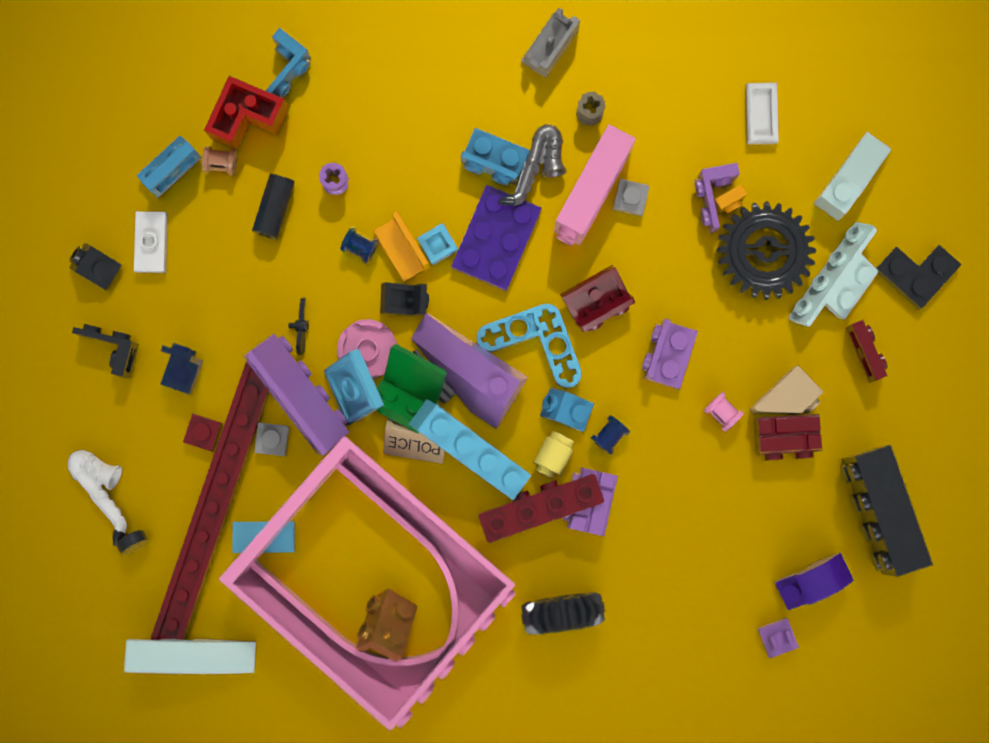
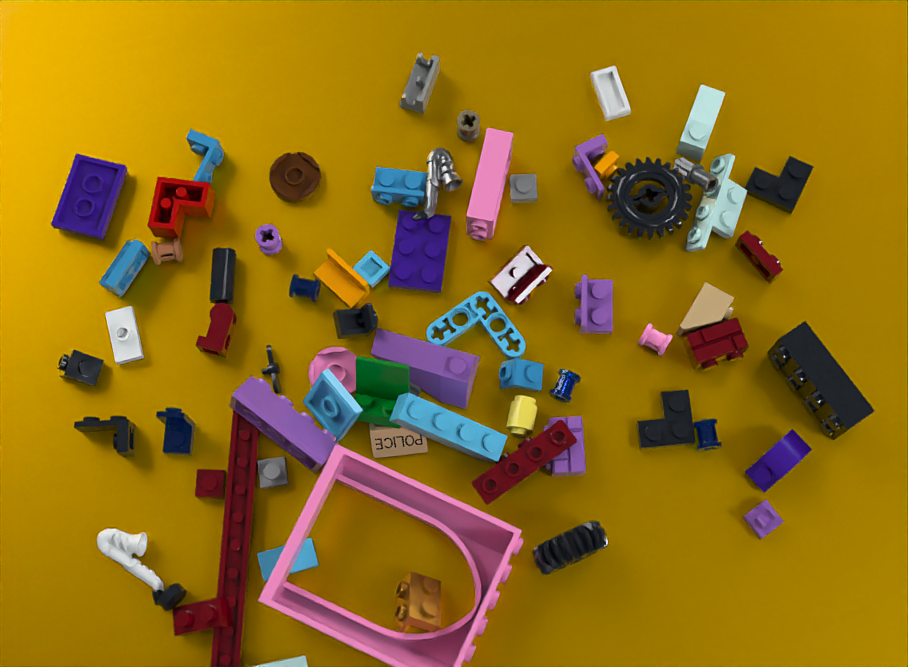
camera: 15 degrees left, 10 degrees down
none -> dark purple plate [51,153,128,240]
none -> dark red plate [172,597,229,637]
none -> dark red leg [196,303,237,358]
none -> reddish brown tile [269,152,321,203]
none -> black plate [636,390,696,450]
none -> dark grey axle [673,157,718,192]
none -> clear blue bush [693,419,722,451]

